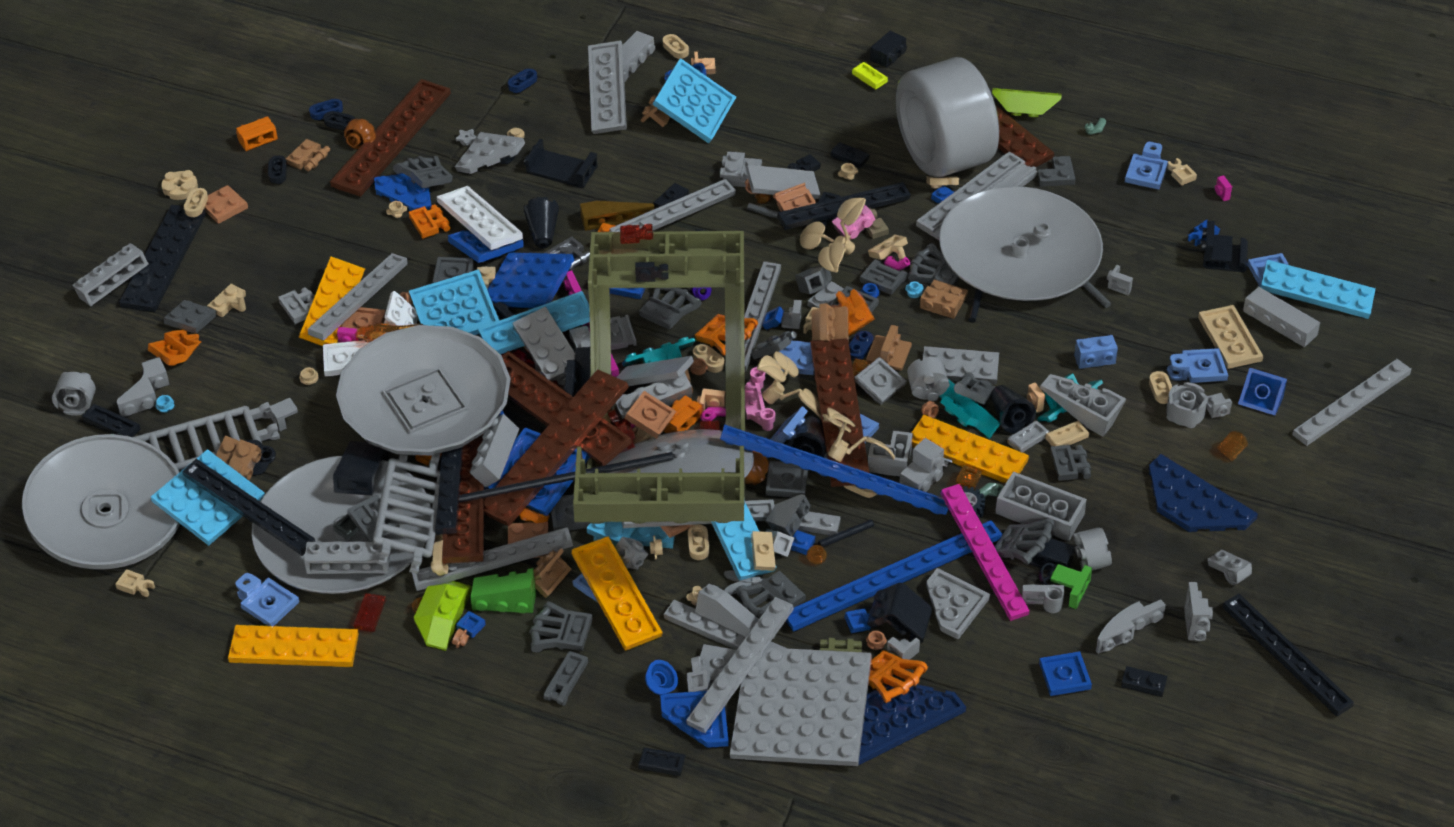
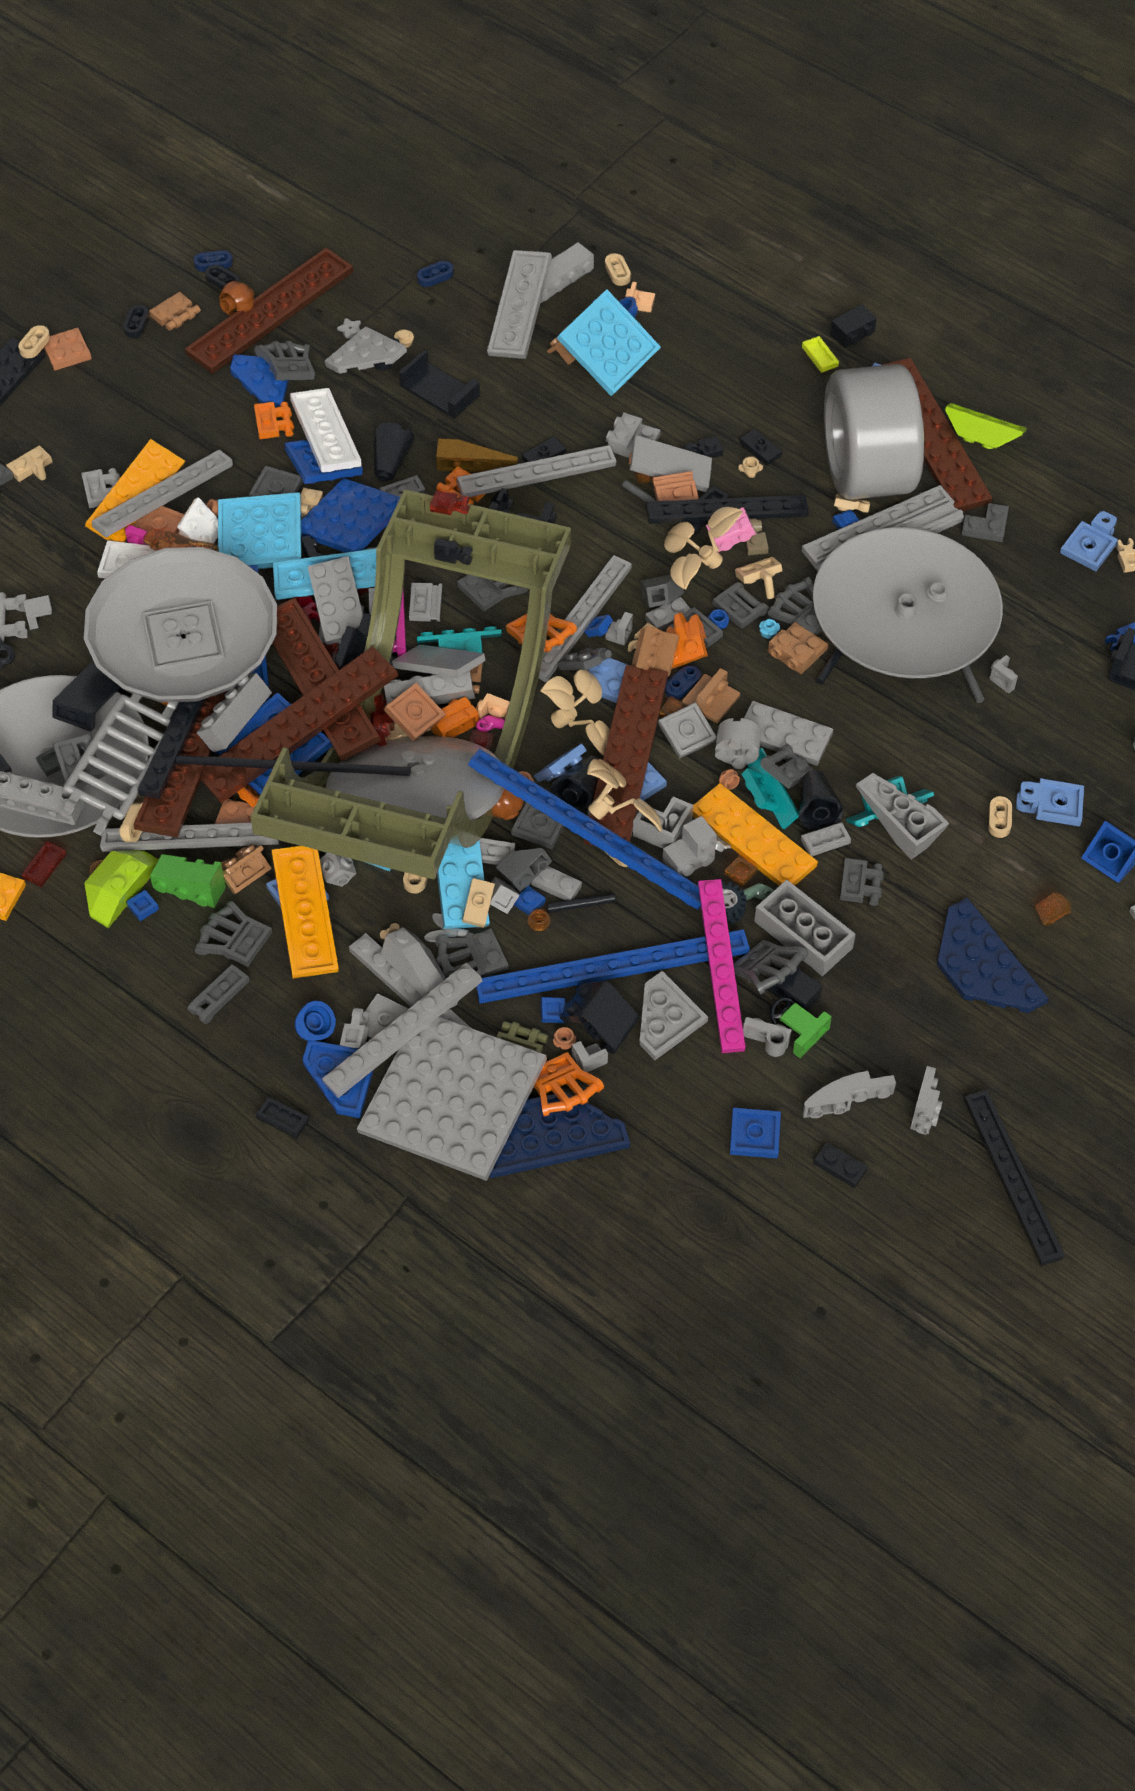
camera: 15 degrees right, 10 degrees up
tan plate [162,170,198,200] -> none
orange brick [236,116,278,151] -> none
tan plate [299,367,319,385] -> none
tan plate [386,201,407,218] -> none
nougat plate [452,629,469,648] -> none
tan plate [649,535,663,560] -> none
nougat plate [689,358,708,375] -> none
tan plate [693,344,725,373] -> none
bright pink plate [745,367,775,431] -> none
dark pink arm [884,256,910,271] -> none
light nougat bracket [1026,383,1045,413] -> none
tan plate [1045,420,1089,446] -> none
light grey brick [1073,527,1112,571] -> none
medium blue brick [1074,335,1118,369] -> none
sand green arm [1084,118,1106,135] -> none
light grey brick [1166,382,1208,428] -> none
tan plate [1198,305,1263,369] -> none
light grey bracket [1206,393,1232,418] -> none
light grey plate [1208,550,1252,586] -> none

